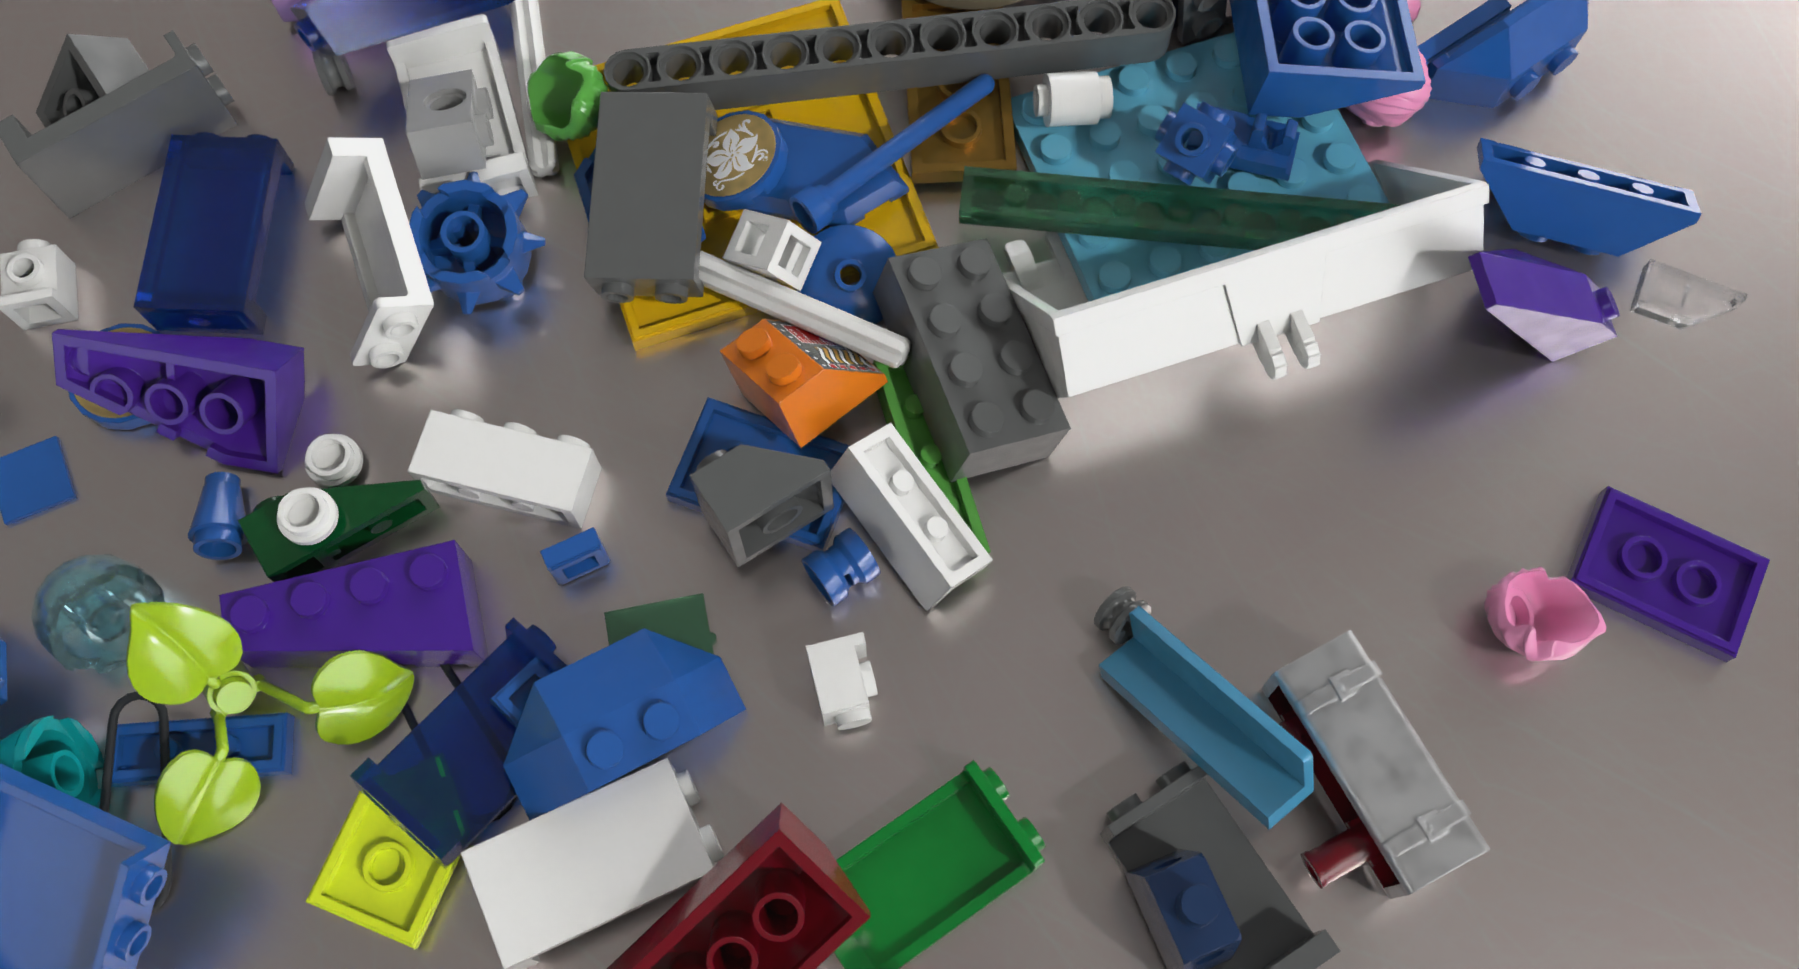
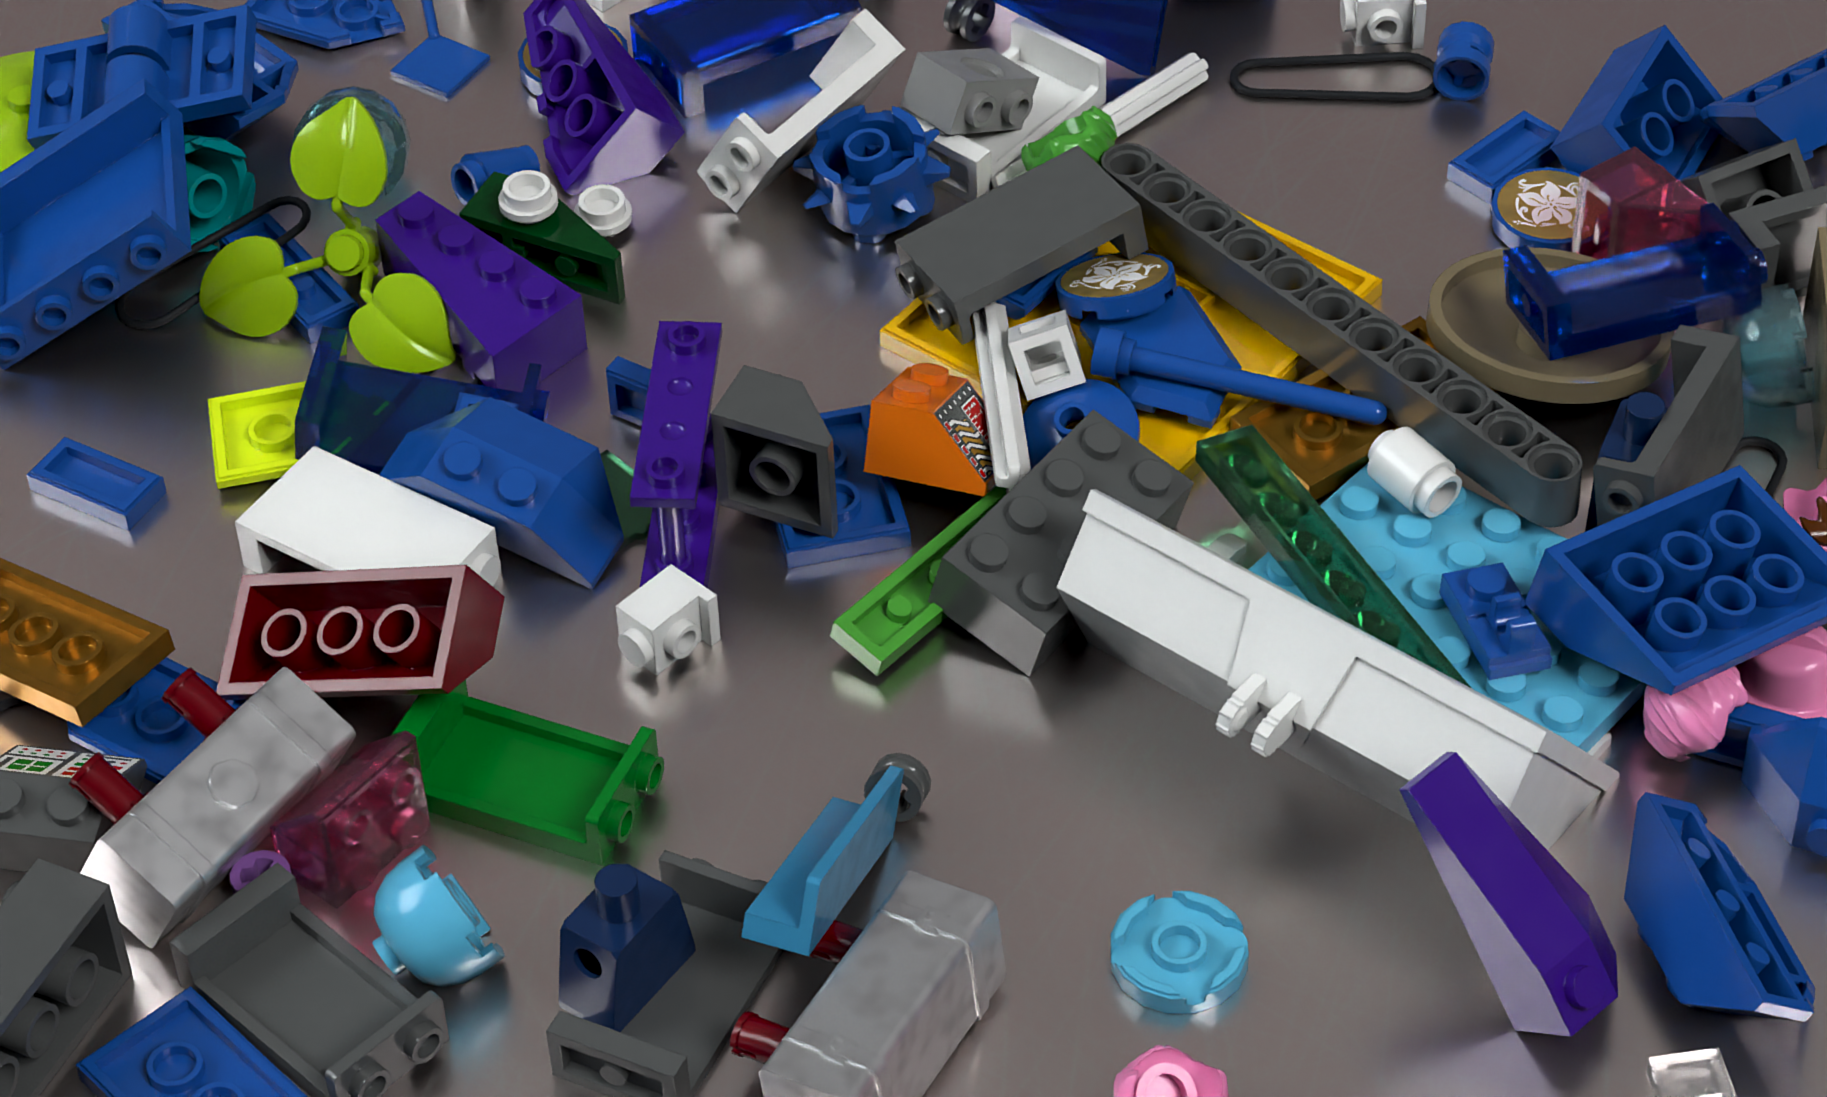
camera: 60 degrees right, 25 degrees down
white brick [407,409,602,529] -> none
blue wheel [801,528,881,606] -> none
white panel [830,423,993,611] -> none
blue brick [1155,101,1238,186] -> none
none -> dark purple fence [630,321,722,588]
none -> medium azure tile [1110,891,1249,1014]

